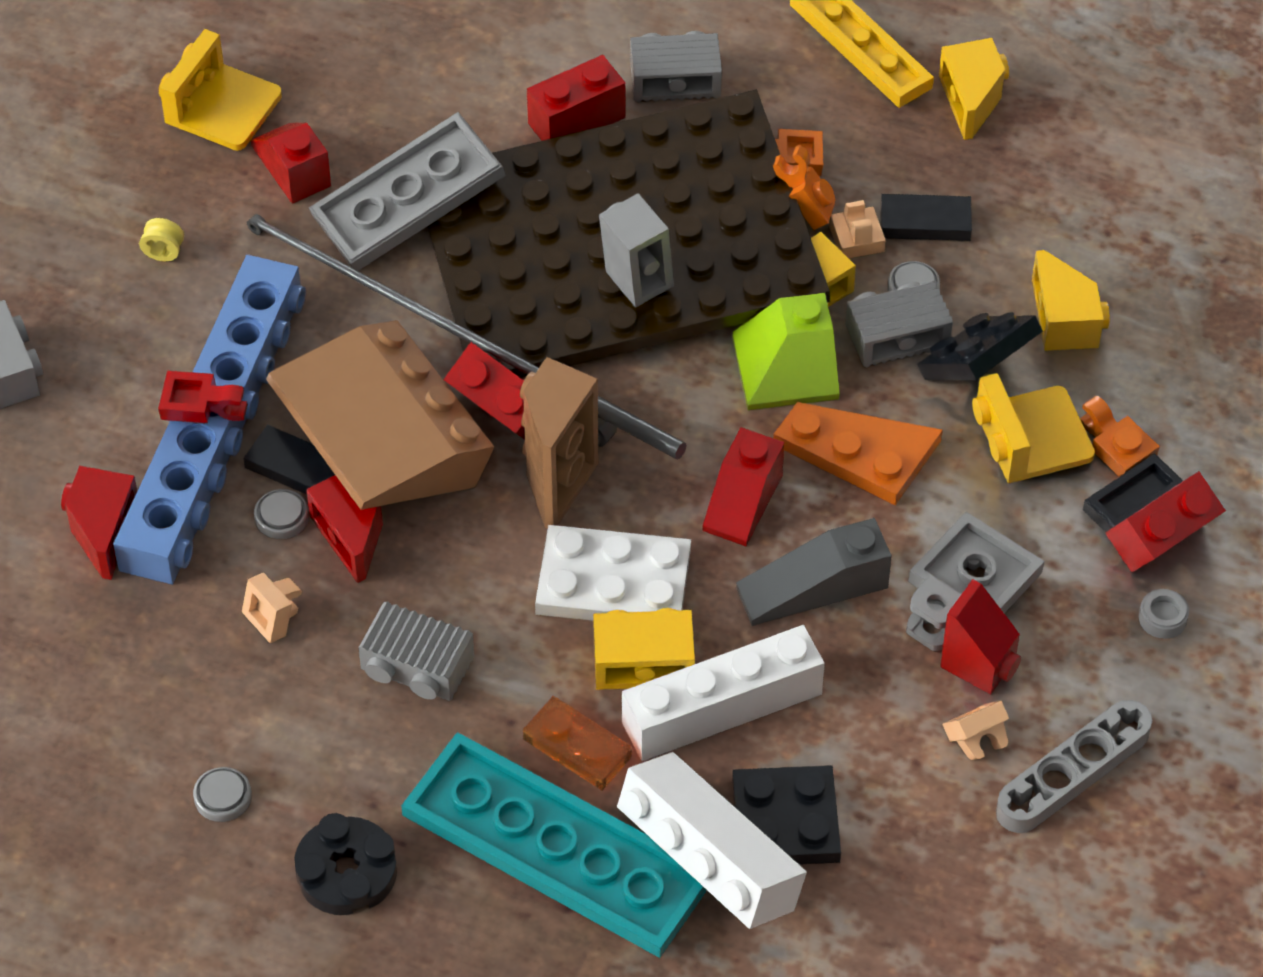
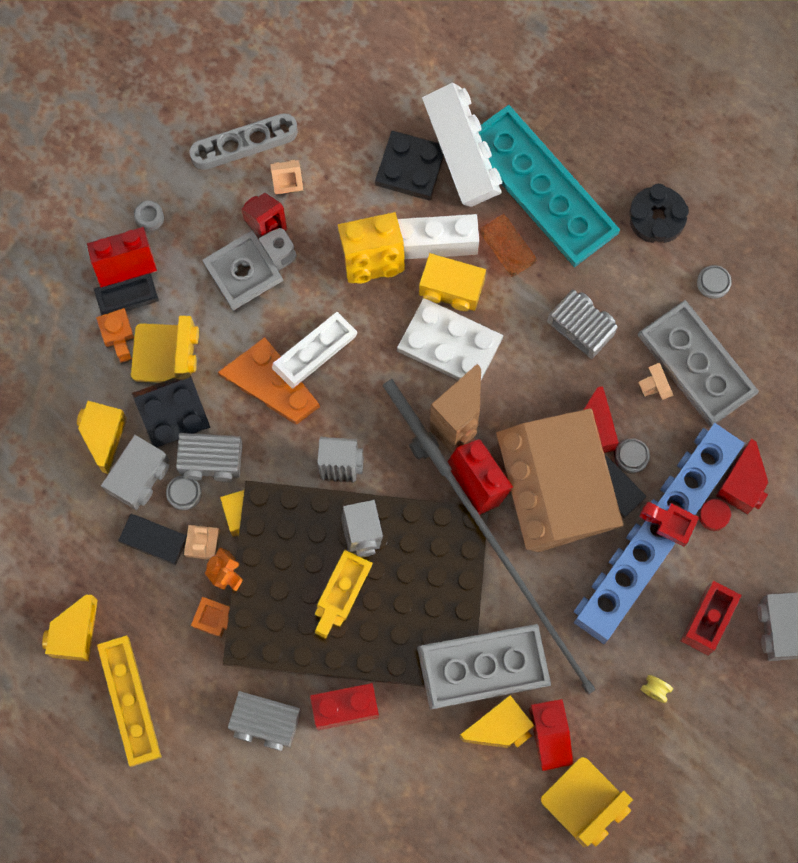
camera: 160 degrees left, 20 degrees up
red slope [702,427,785,547] -> none
lime slope [732,293,840,410] -> none
dark grey slope [736,518,892,626] -> none
none -> light grey brick [101,435,169,511]
none -> white plate [272,312,357,389]
none -> yellow hinge [315,550,373,639]
none -> light grey brick [317,437,364,483]
none -> yellow bracket [337,212,405,284]
none -> yellow slope [460,695,534,748]
none -> light grey tile [637,300,759,428]
none -> red brick [680,580,742,656]
none -> red tile [699,499,731,531]

